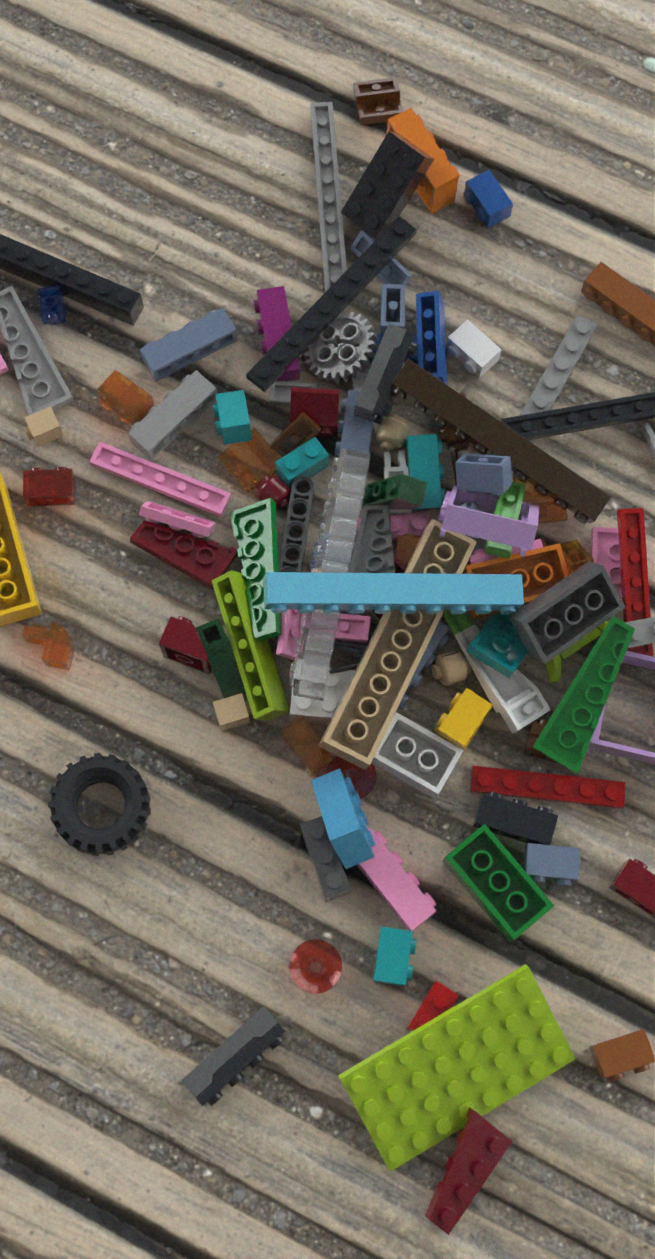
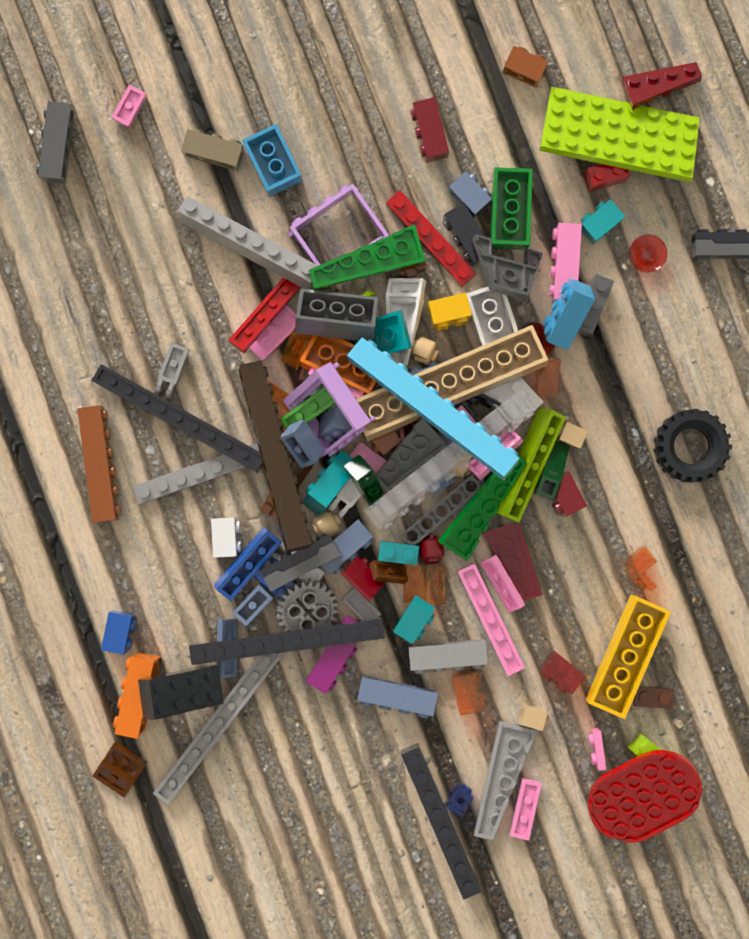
camera: 135 degrees left, 15 degrees up
none -> dark grey wing [472,234,543,300]

